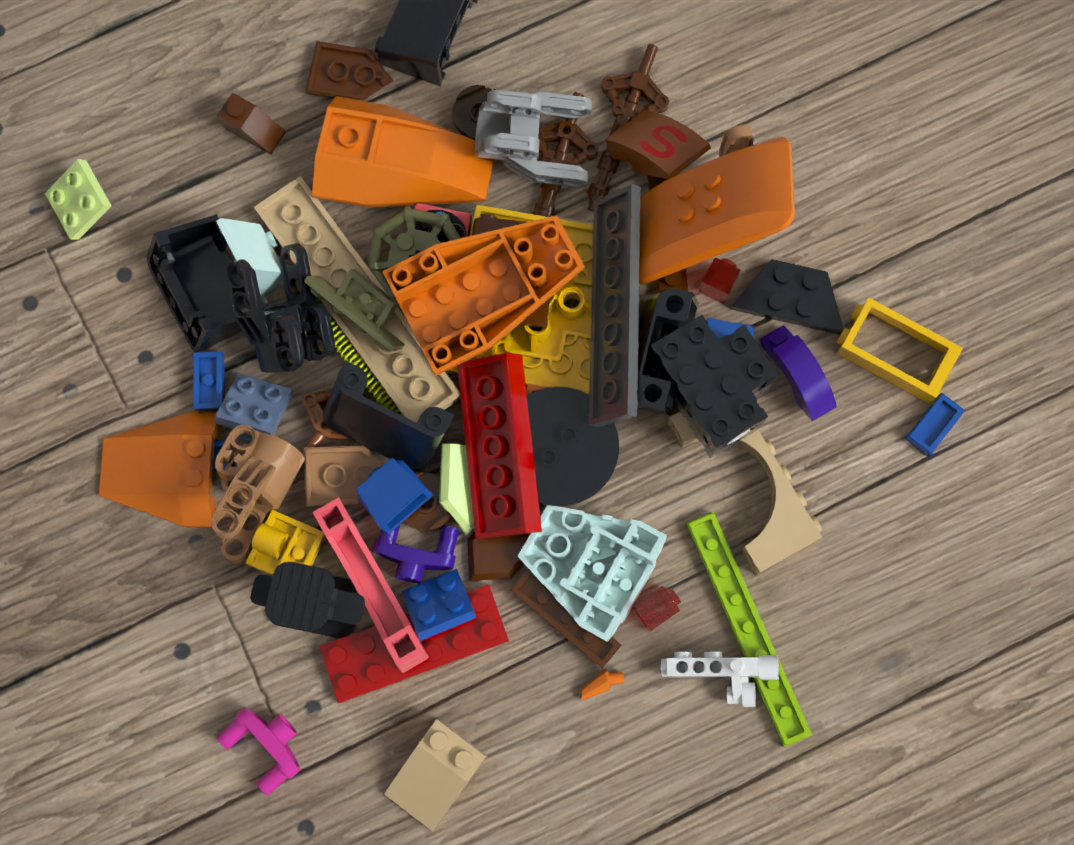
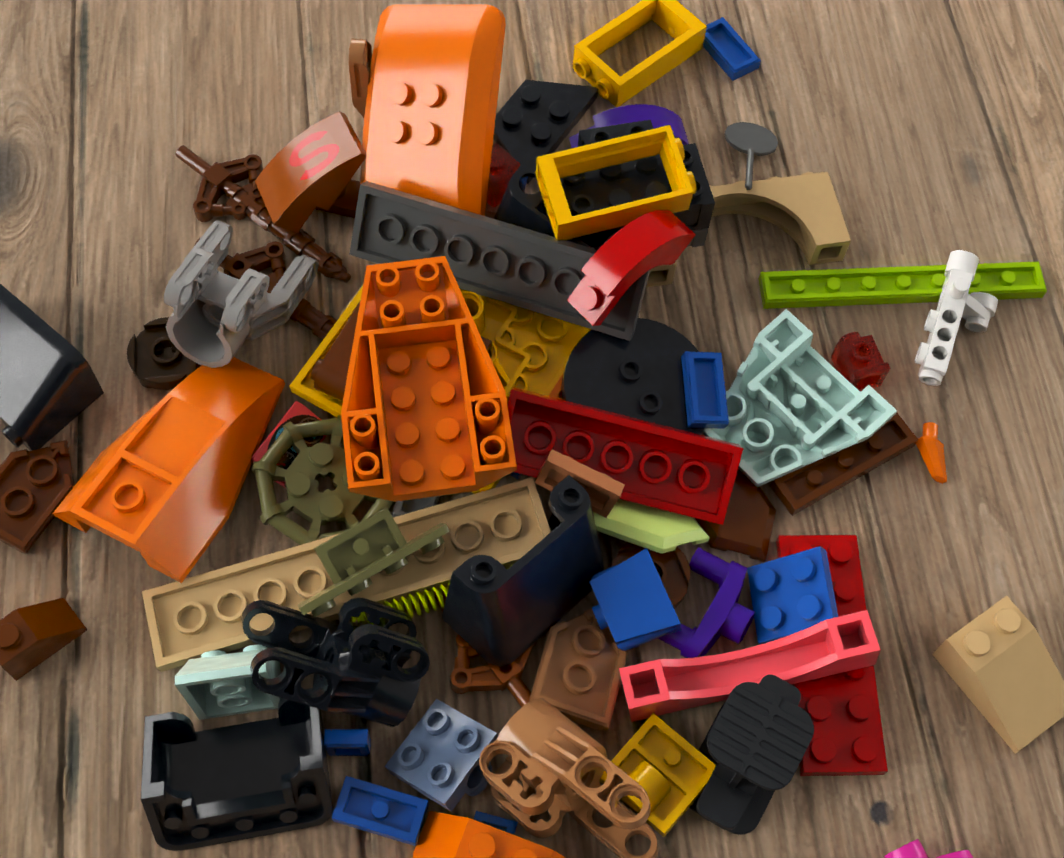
camera: 80 degrees left, 15 degrees down
none -> blue tile [324,729,371,756]
none -> nougat plate [534,449,625,518]
none -> yellow window [535,125,696,240]
none -> red arch [567,210,696,326]
none -> blue tile [681,351,729,429]
none -> dark grey piece [724,122,778,190]

